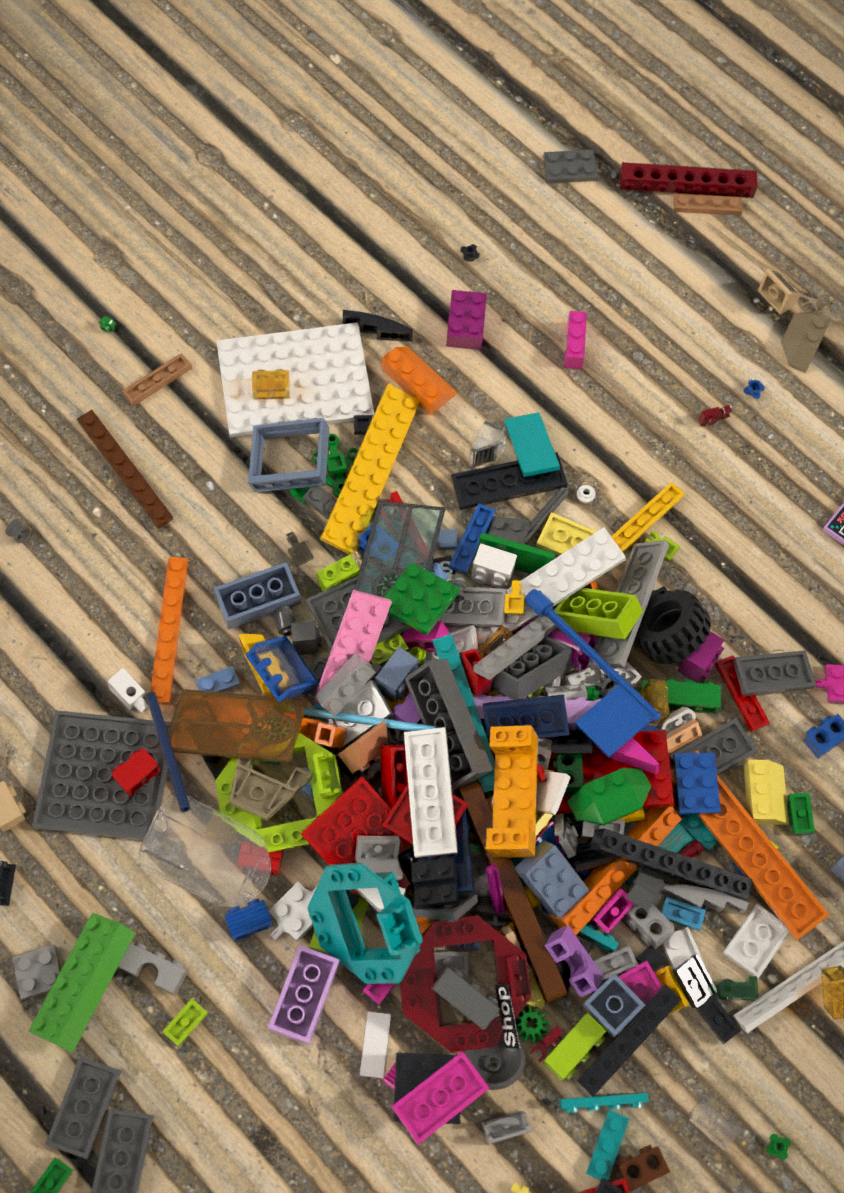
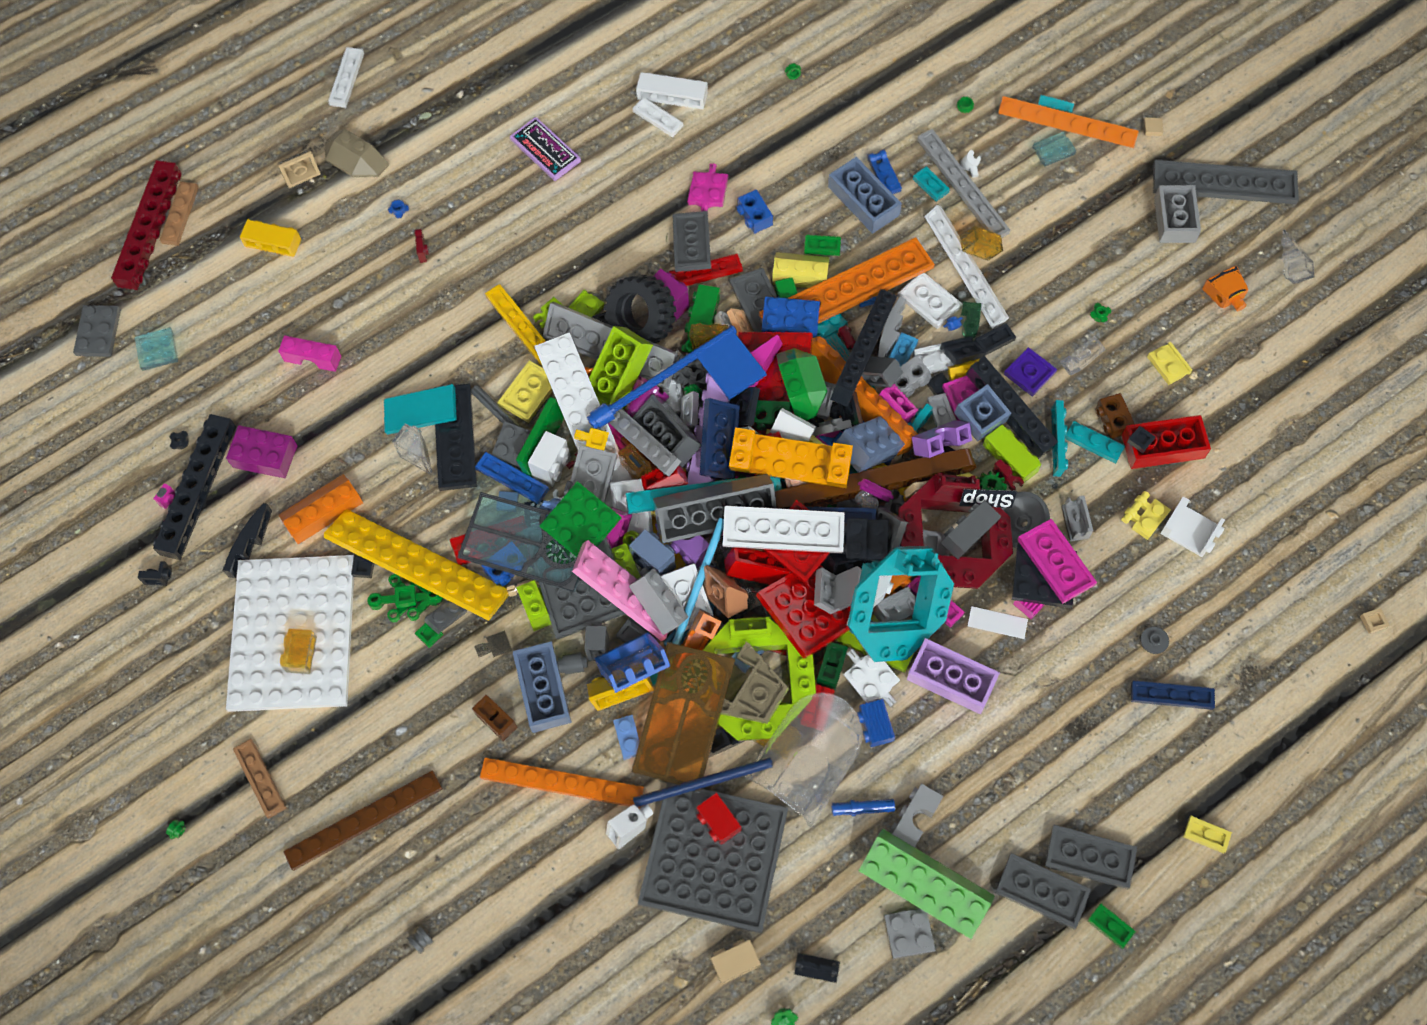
camera: 75 degrees left, 0 degrees up
lime plate [162,998,209,1047] -> none
sand blue window [248,418,329,492] -> none
white plate [577,485,596,503] -> none
none -> clear light blue plate [135,328,178,371]
none -> black bracket [137,561,172,586]
none -> black brick [153,414,236,560]
none -> dark pink plate [153,483,175,509]
none -> yellow brick [240,220,301,257]
none -> reddish brown brick [472,694,518,742]
none -> lime plate [568,289,605,317]
none -> green brick [775,277,797,298]
none -> dark green brick [817,642,848,691]
none -> blue pin [831,799,895,817]
none -> light grey hinge [873,587,916,622]
none -> blue plate [944,316,963,331]
none -> dark purple plate [1004,347,1057,397]

